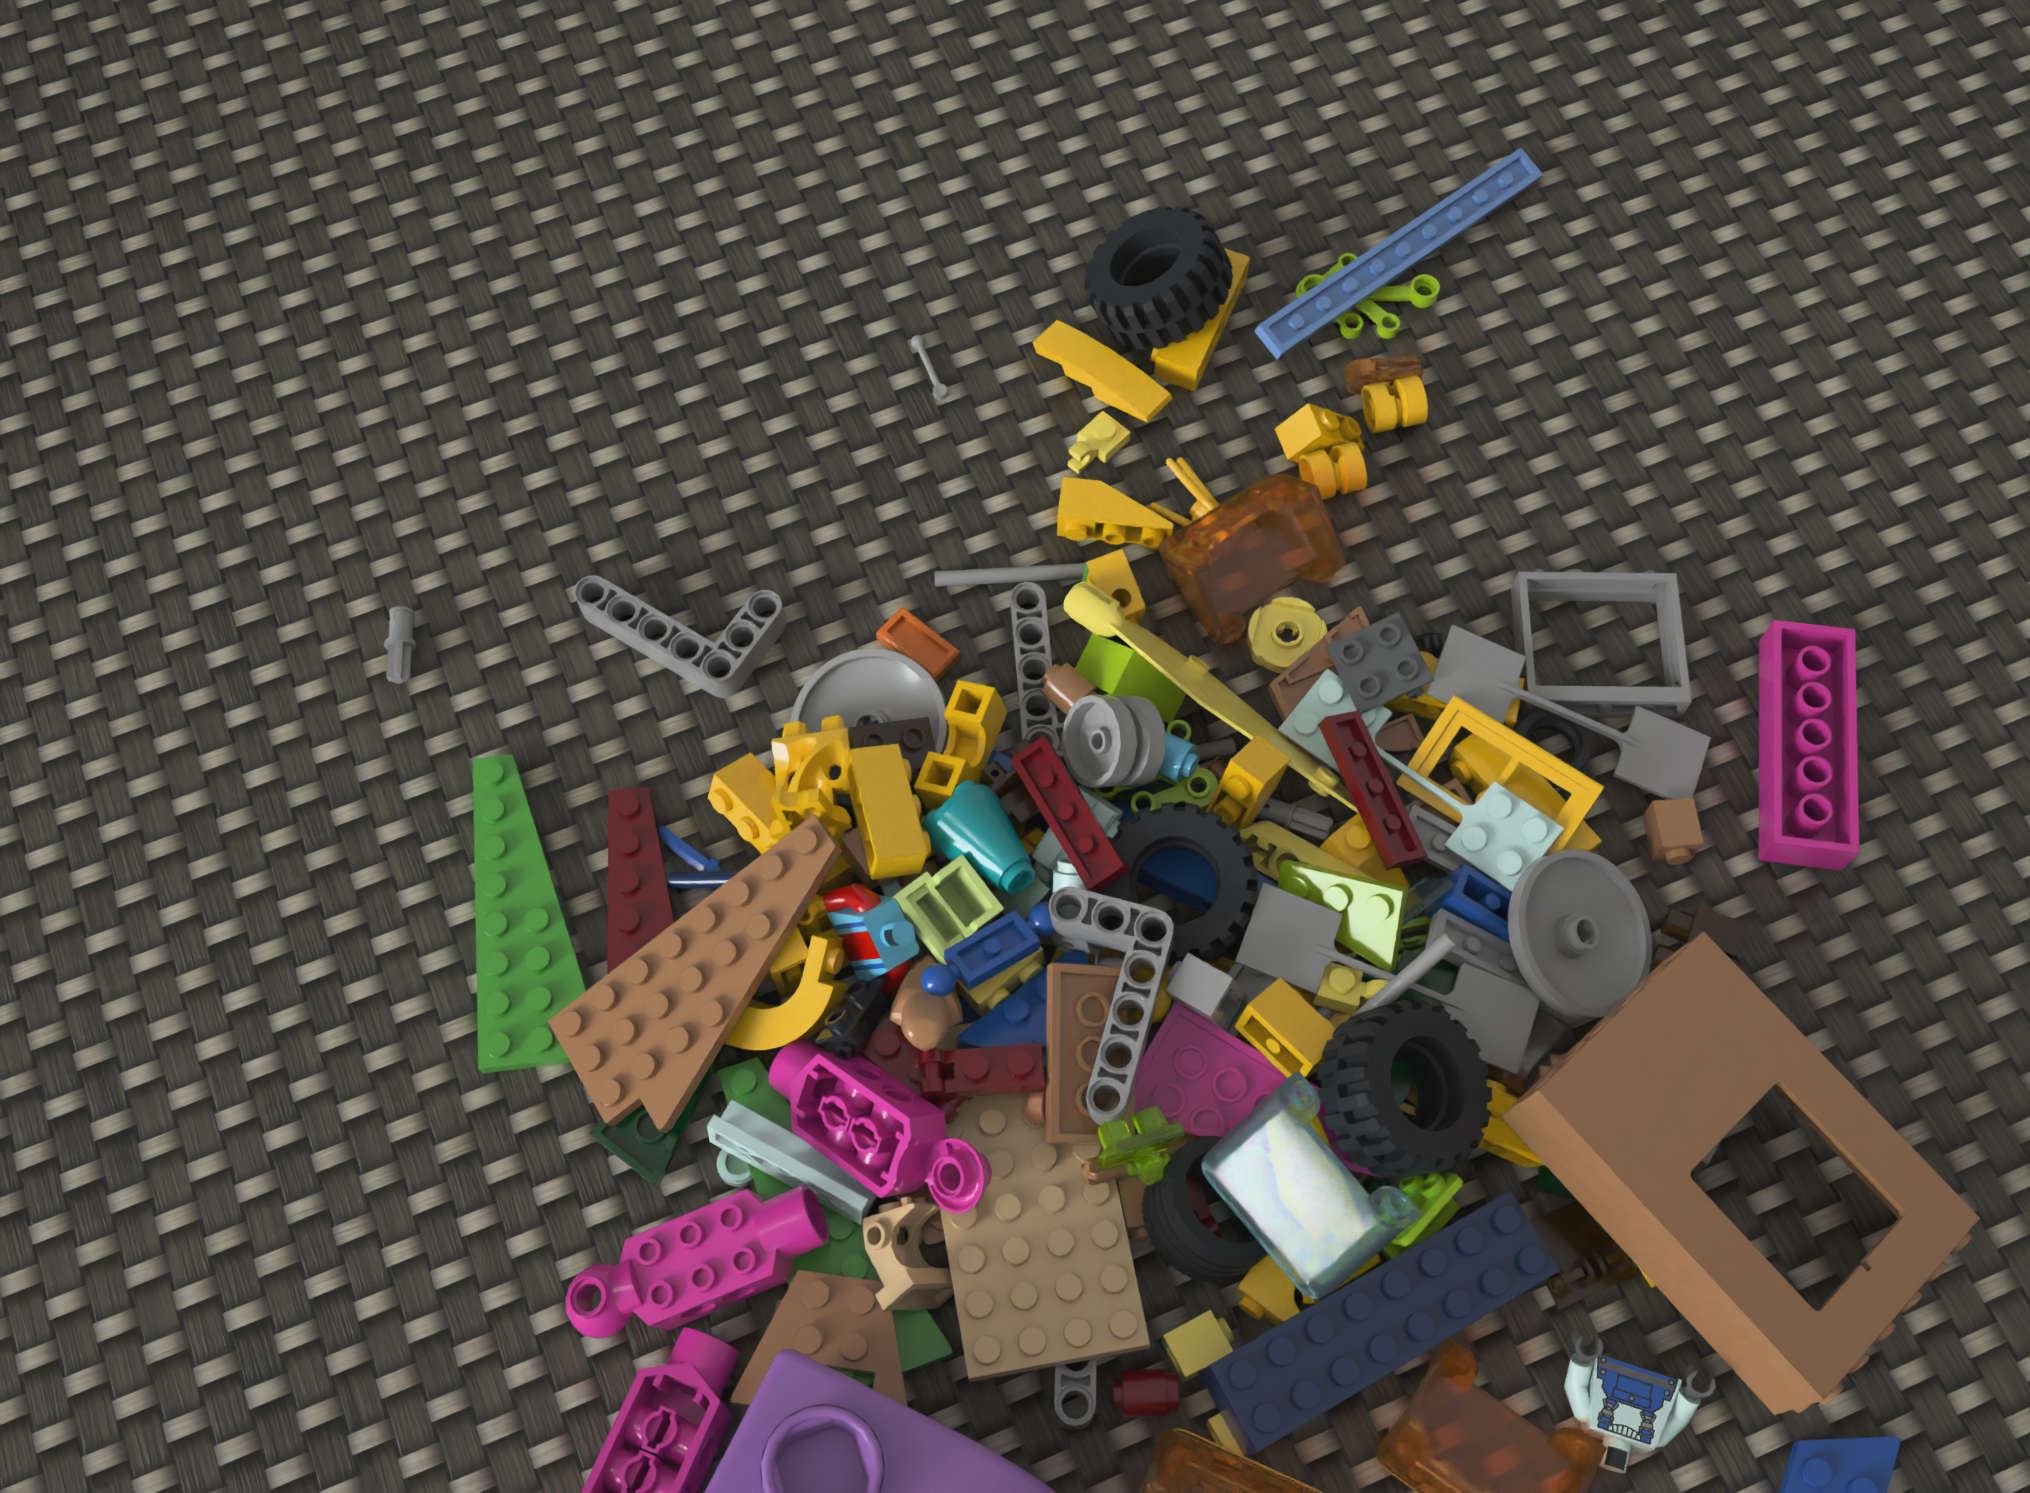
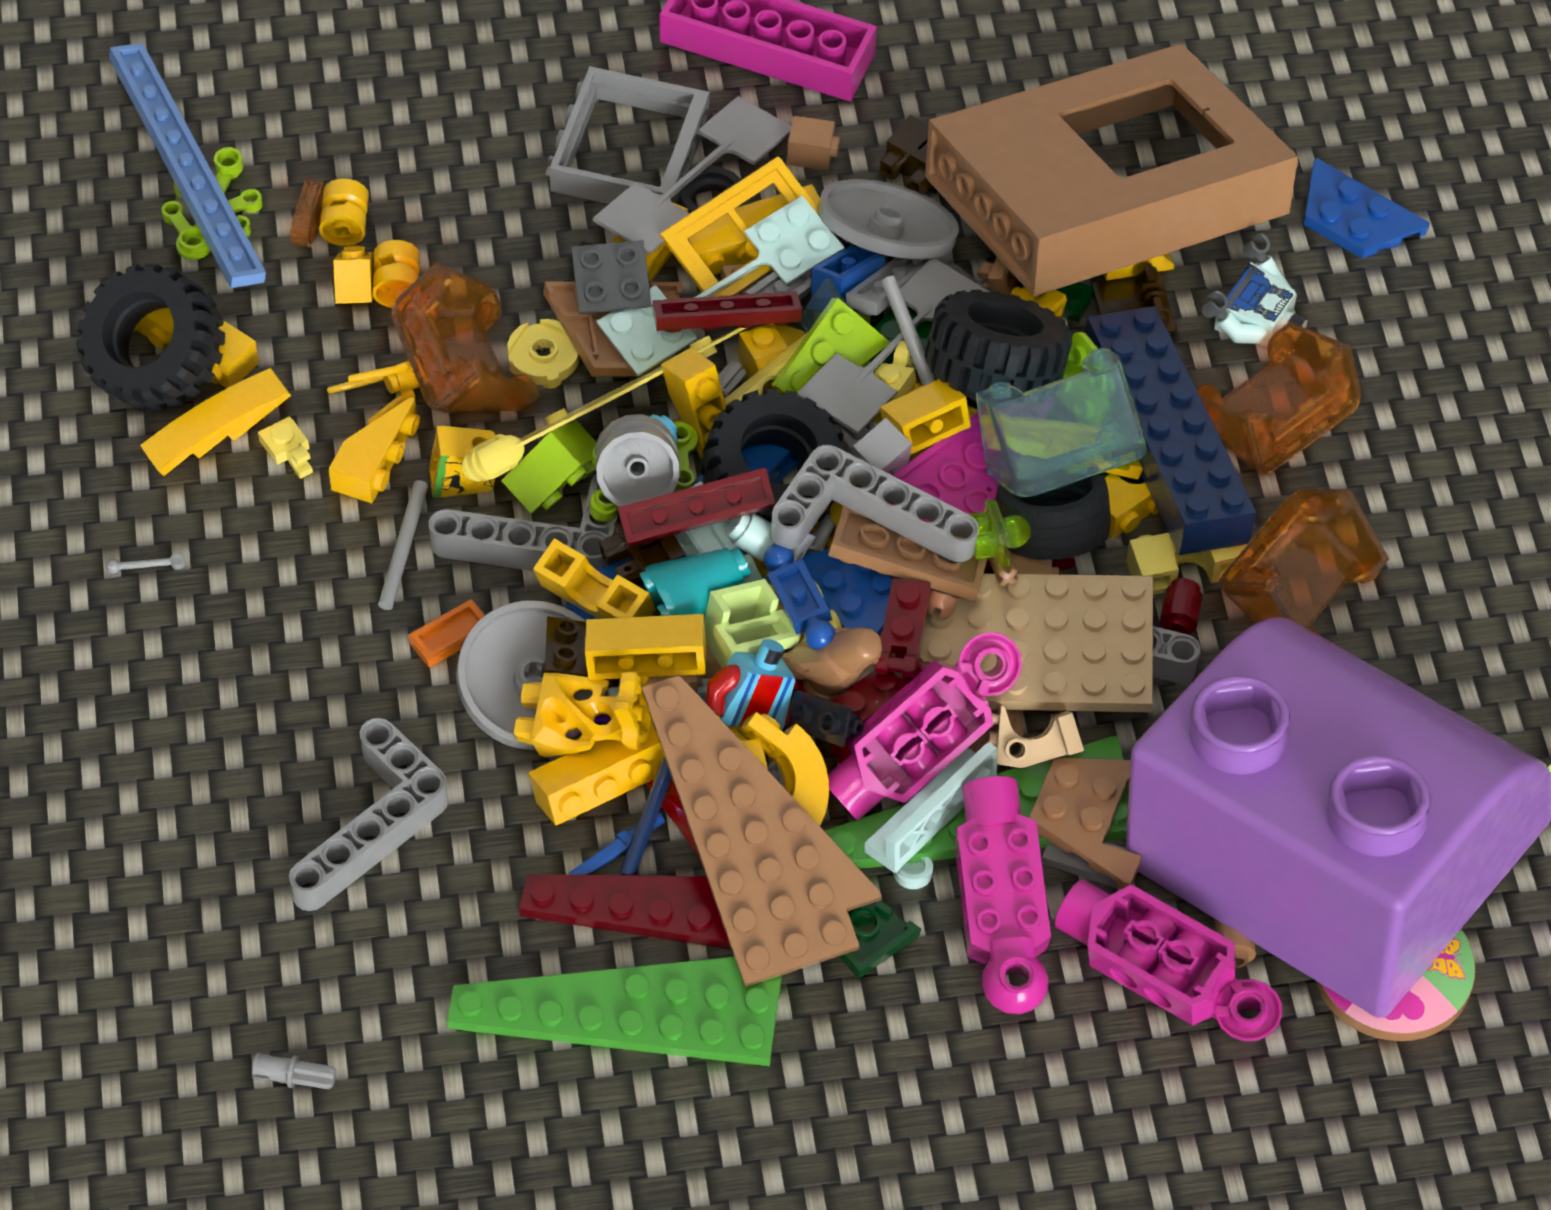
camera: 80 degrees left, 10 degrees down
medium nougat brick [1041,663,1098,715] -> none

